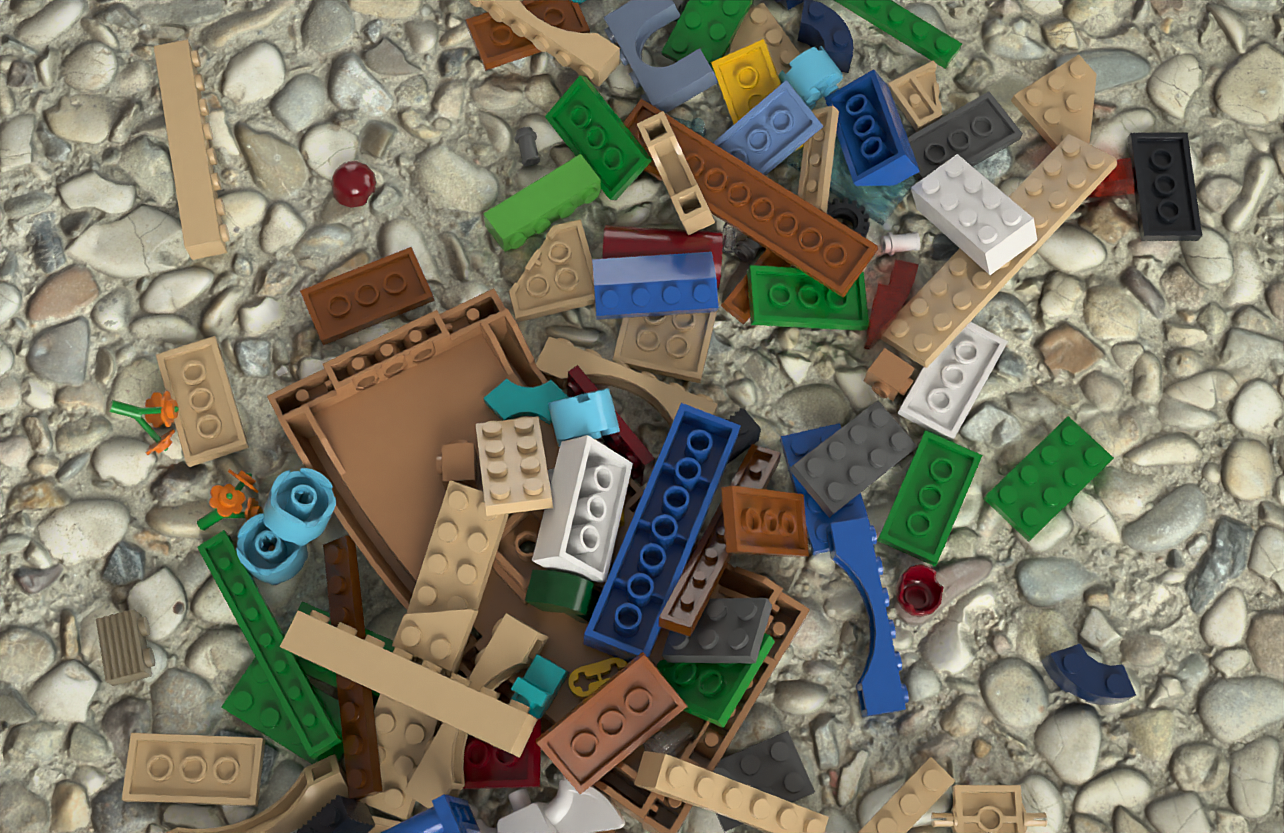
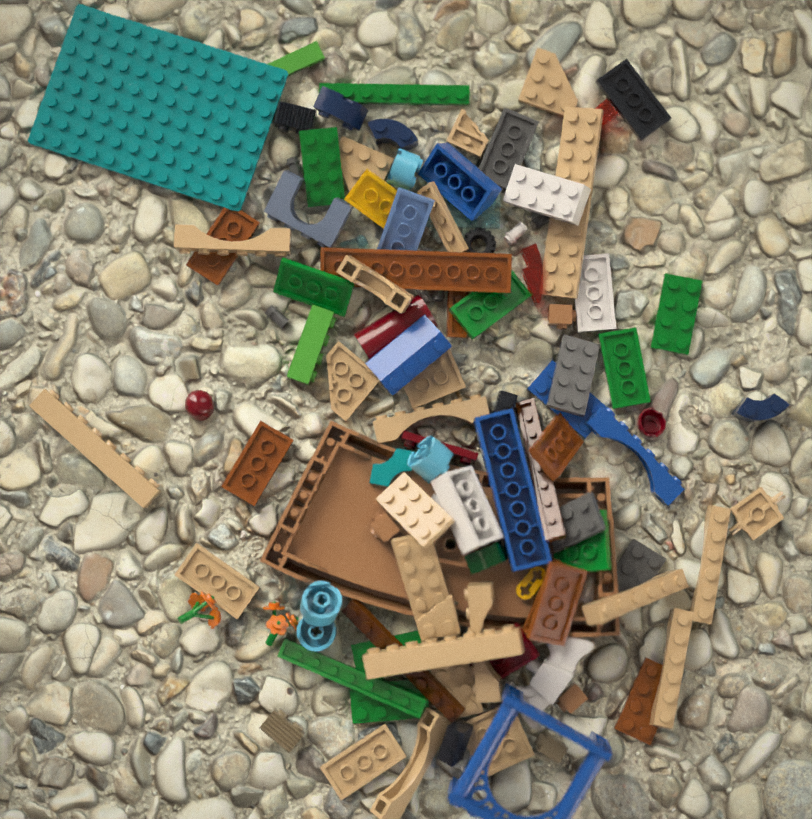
camera: 35 degrees left, 15 degrees up
teal brick [510,654,570,719] -> none

